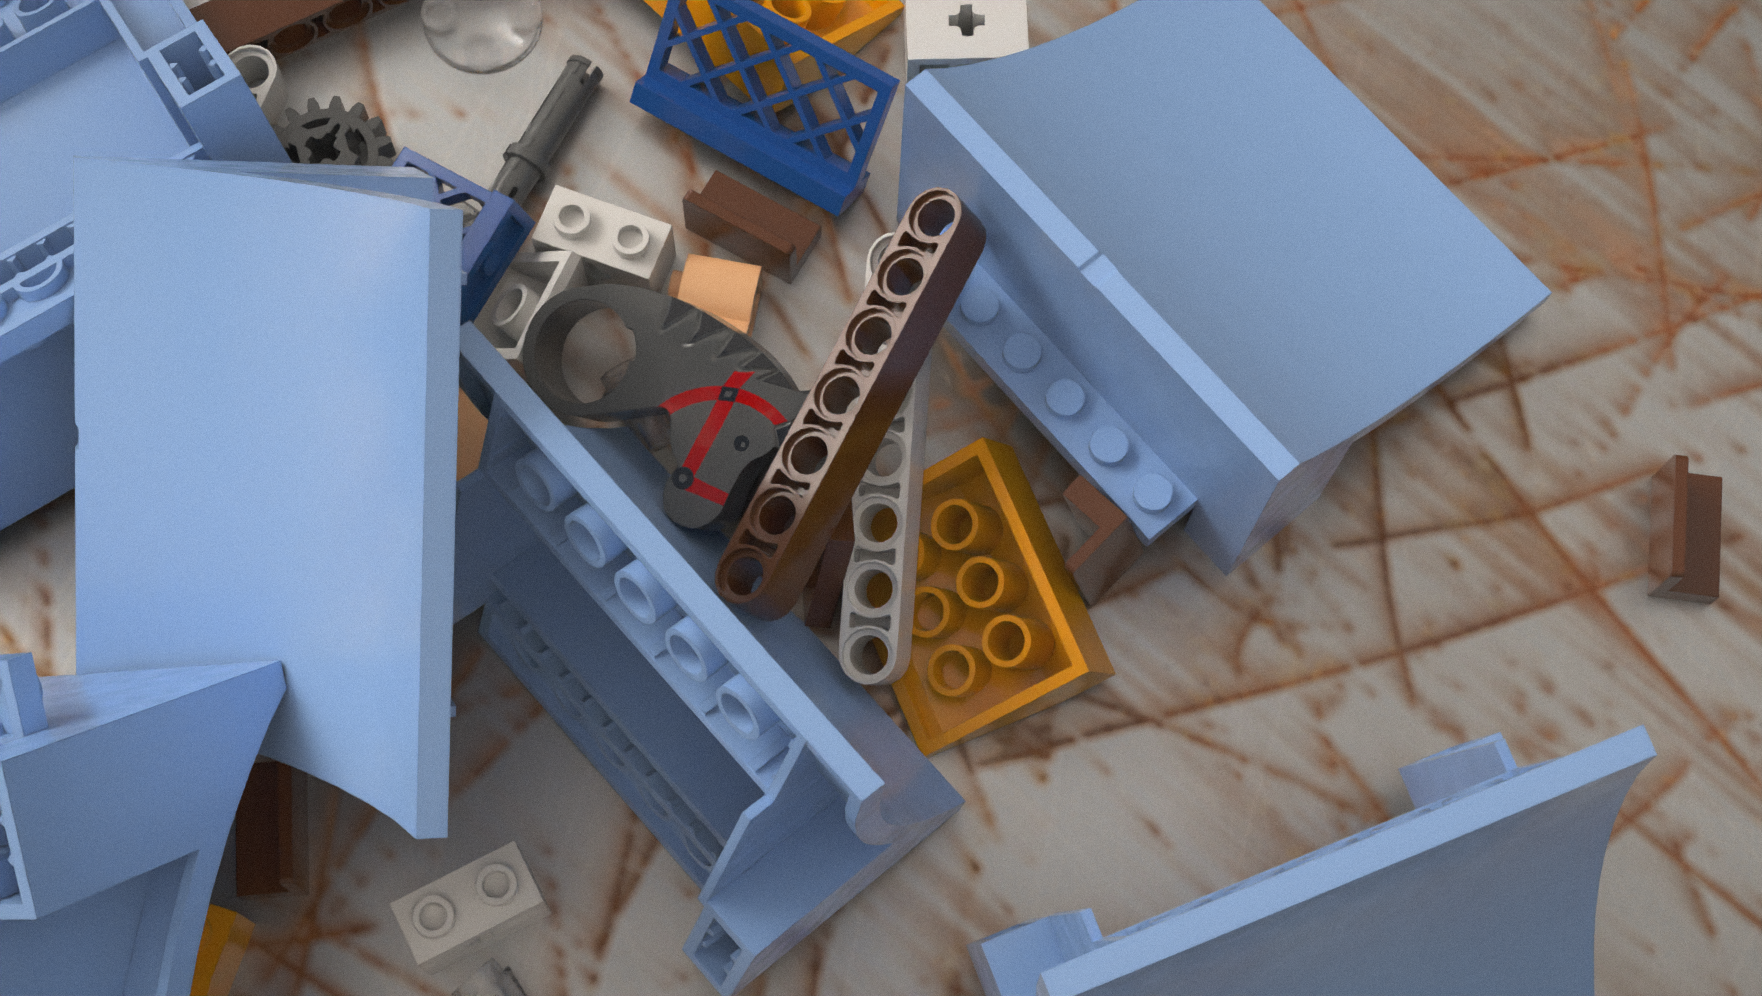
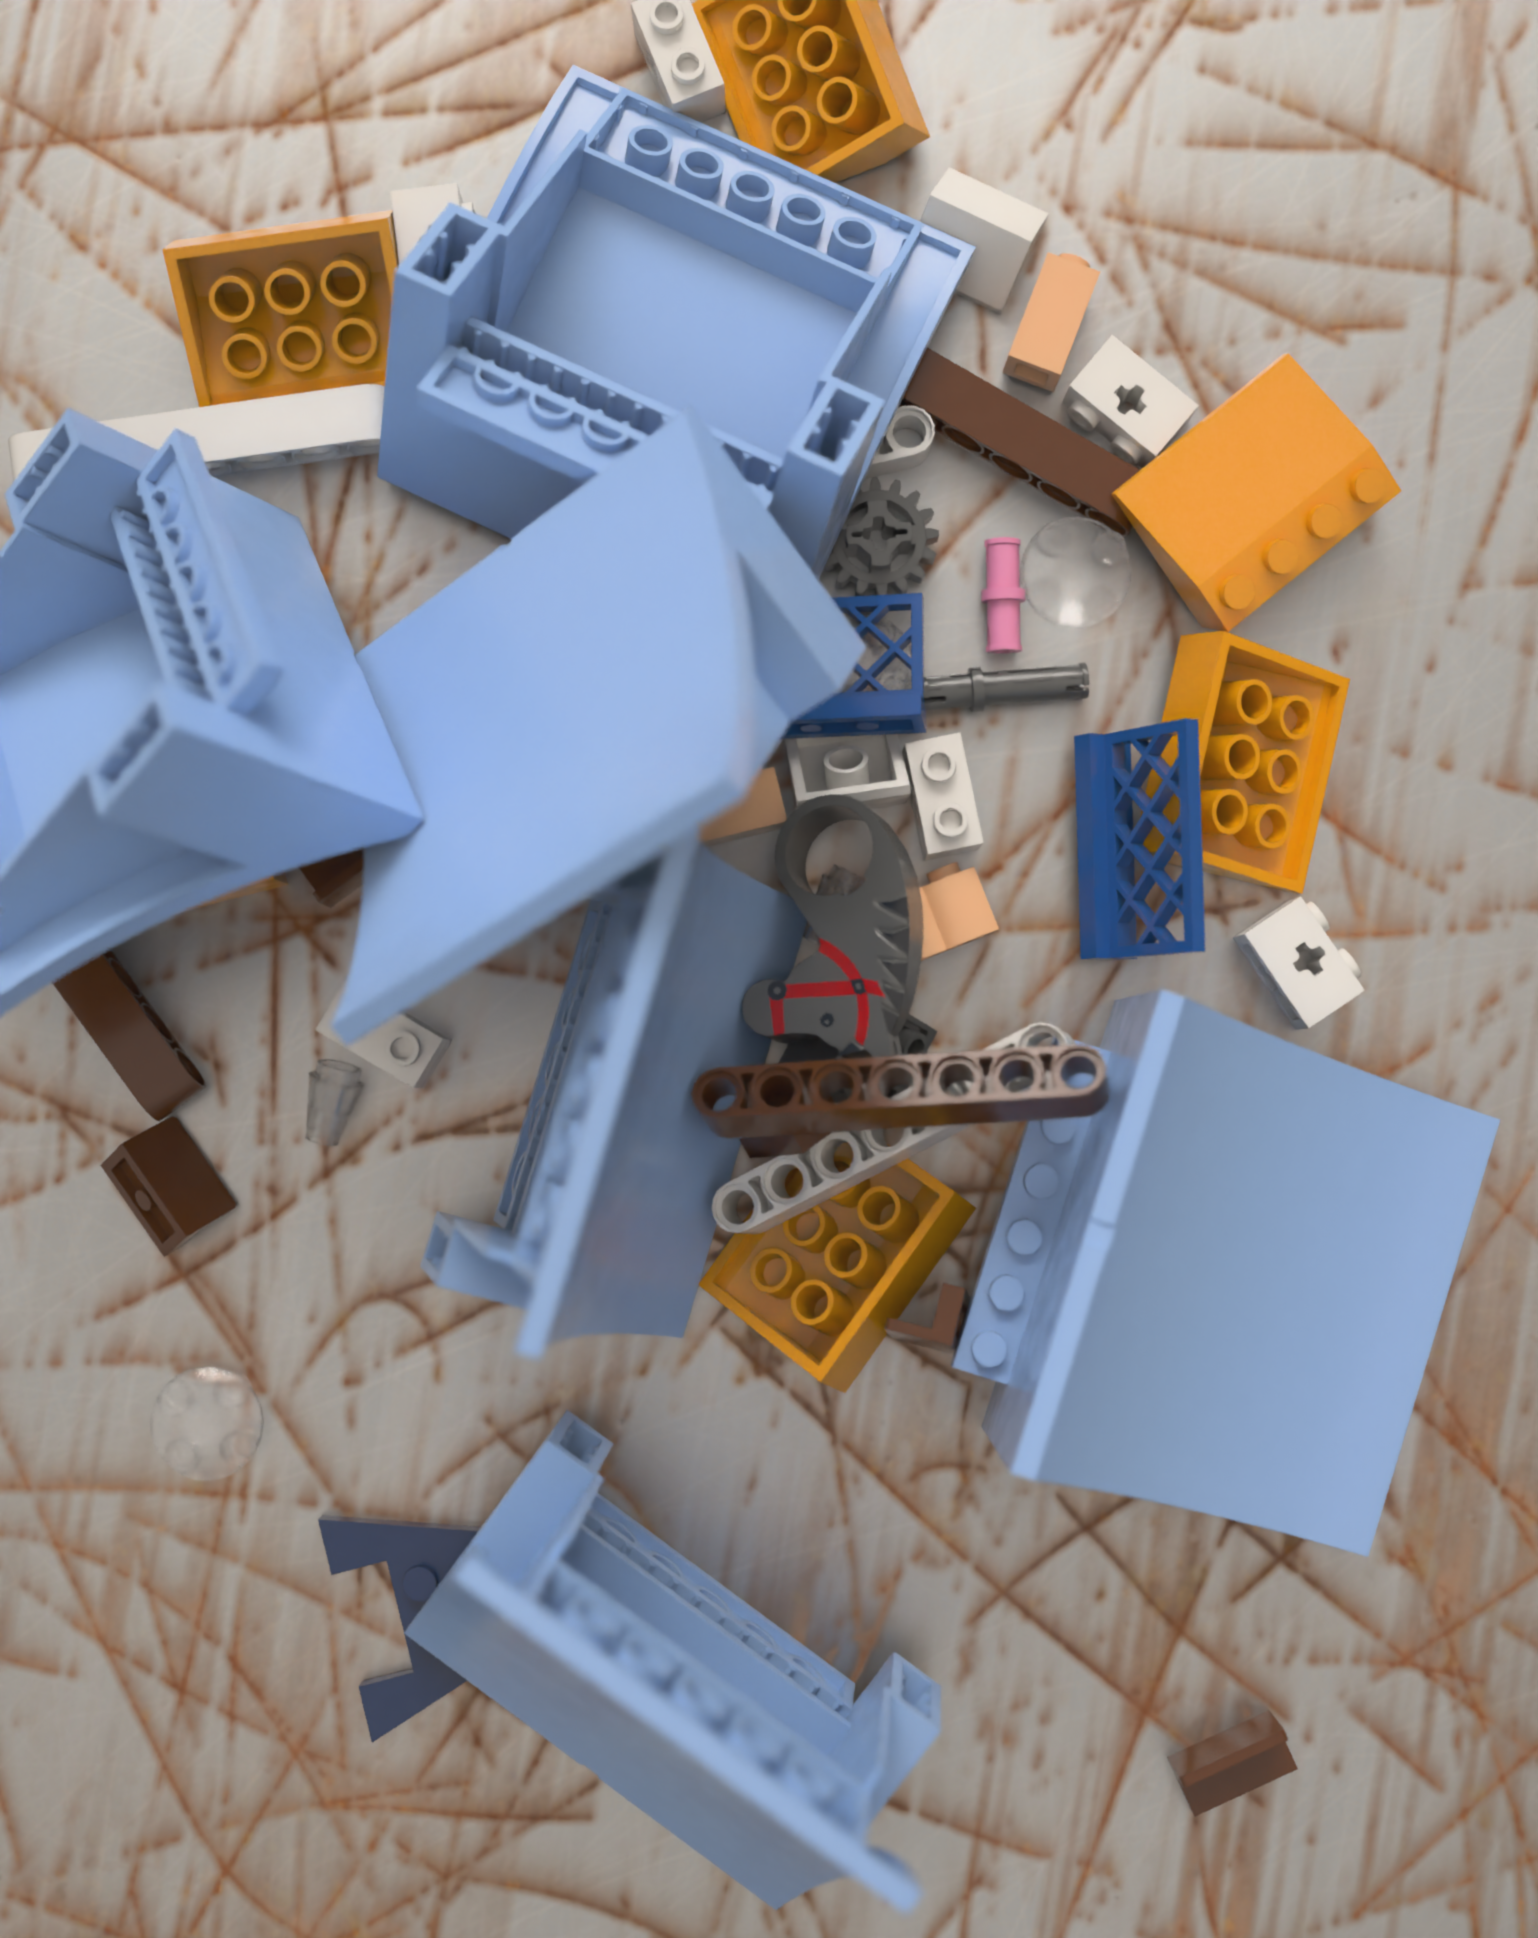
camera: 60 degrees right, 15 degrees up
reddish brown panel [682,170,822,285] -> none
none -> bright pink pin [981,537,1026,654]

